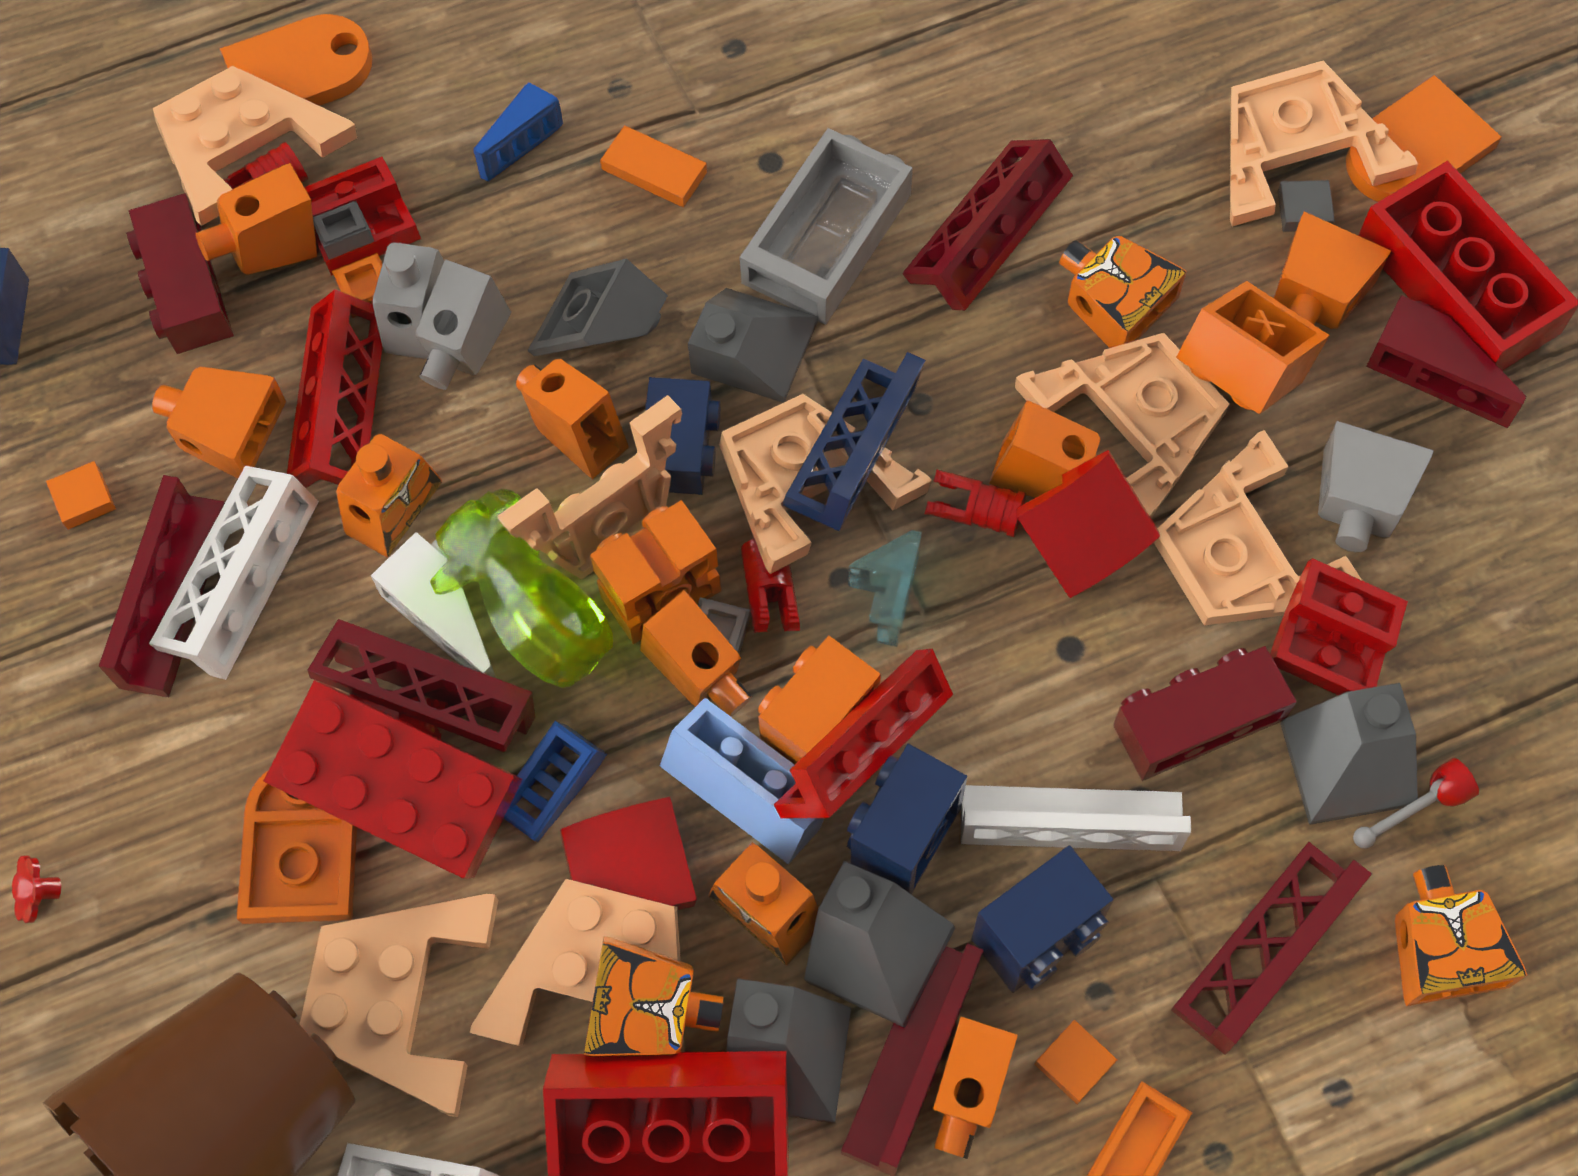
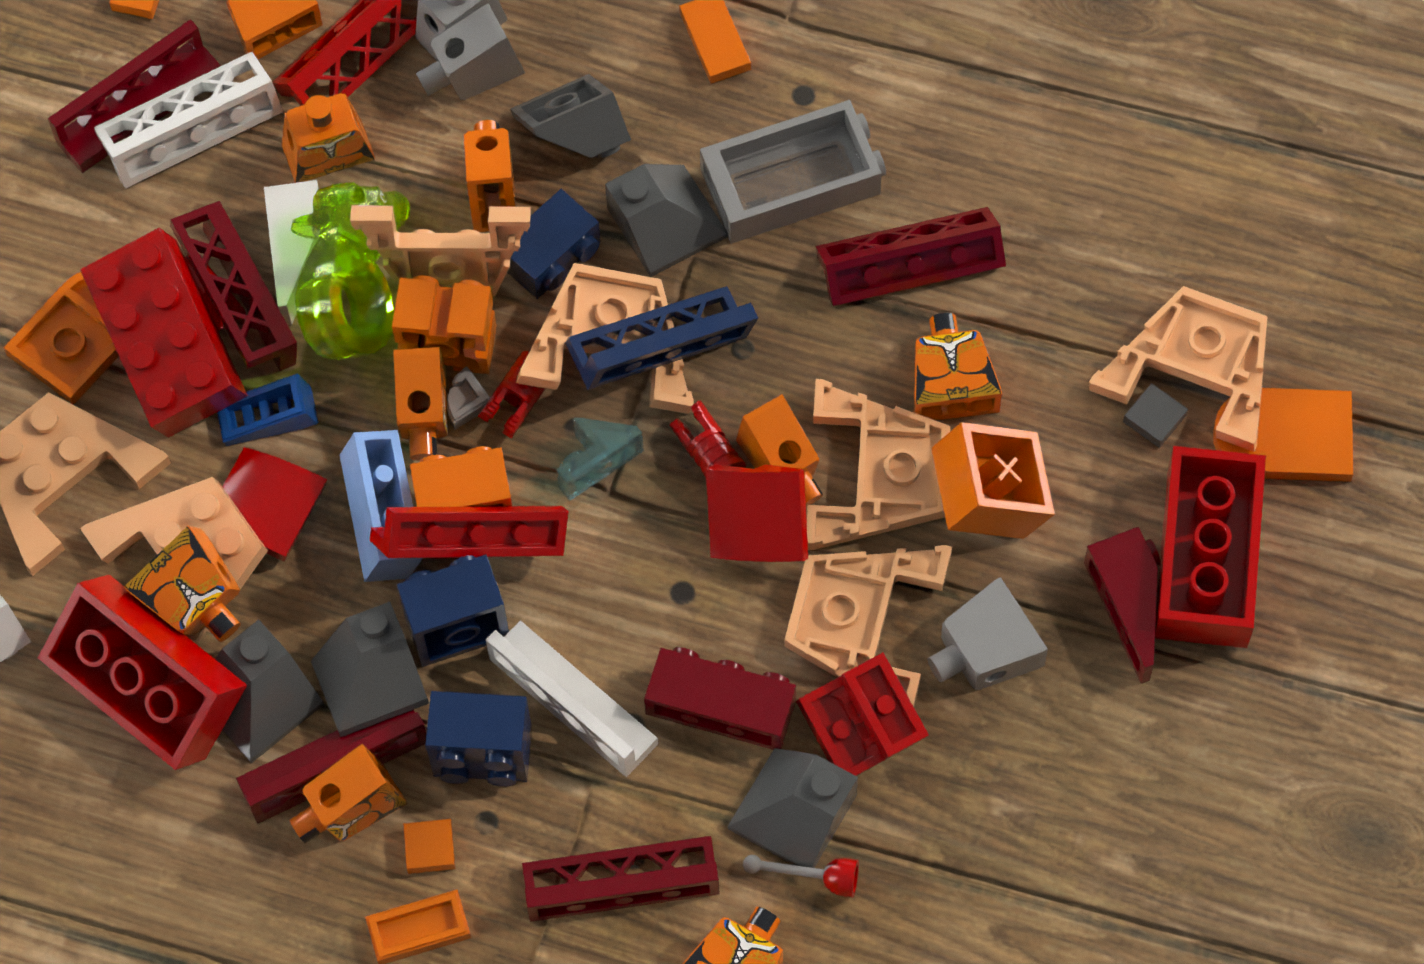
camera: 40 degrees right, 0 degrees up
orange torso [708,842,818,966] -> none
orange torso [1274,211,1391,329] -> none

